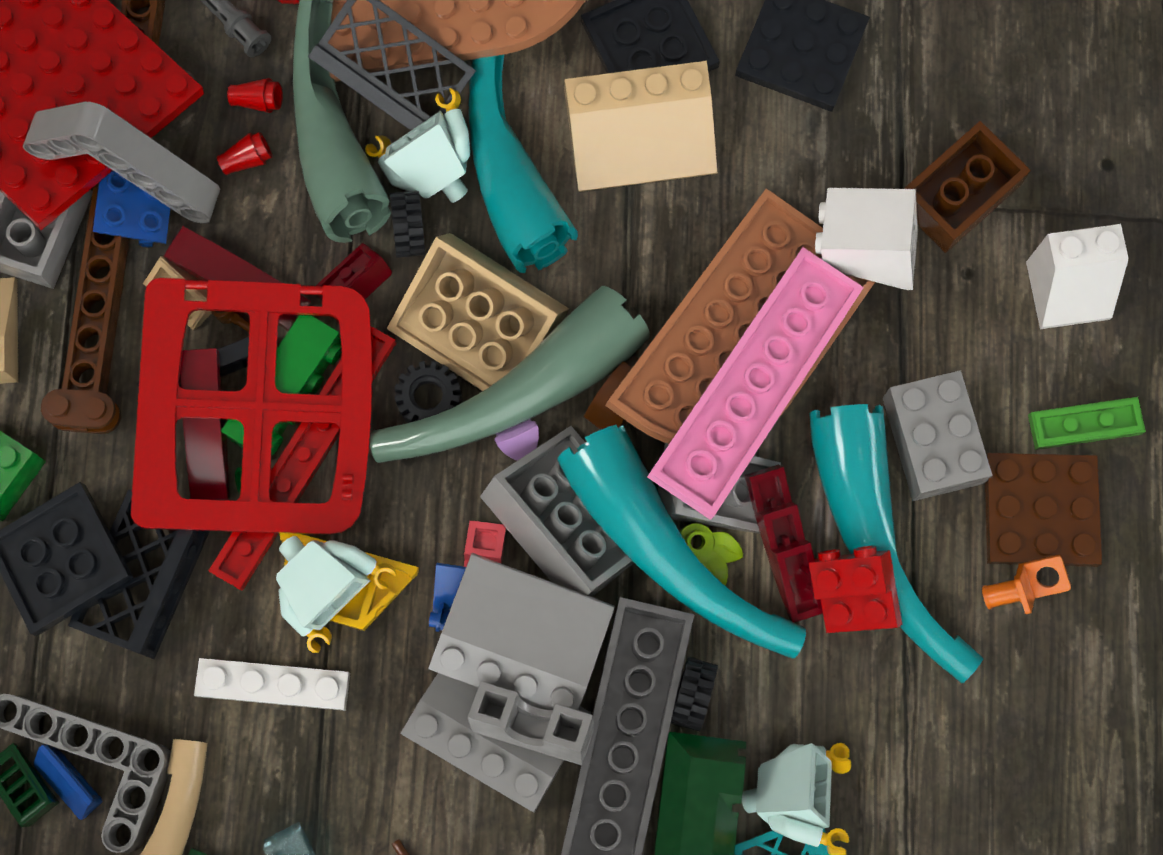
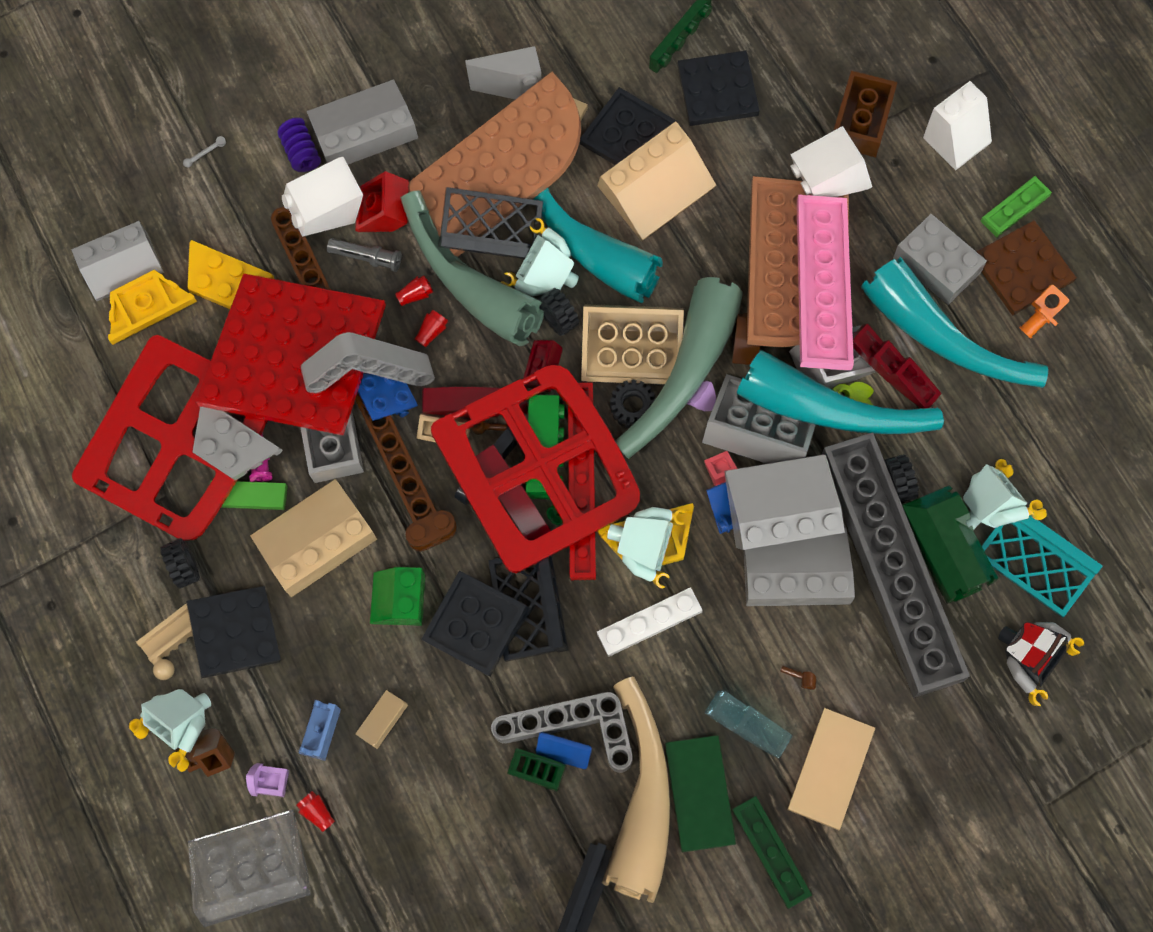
camera: 25 degrees left, 5 degrees down
light grey arch [468,681,594,765] -> none
red plate [809,546,902,633] -> none

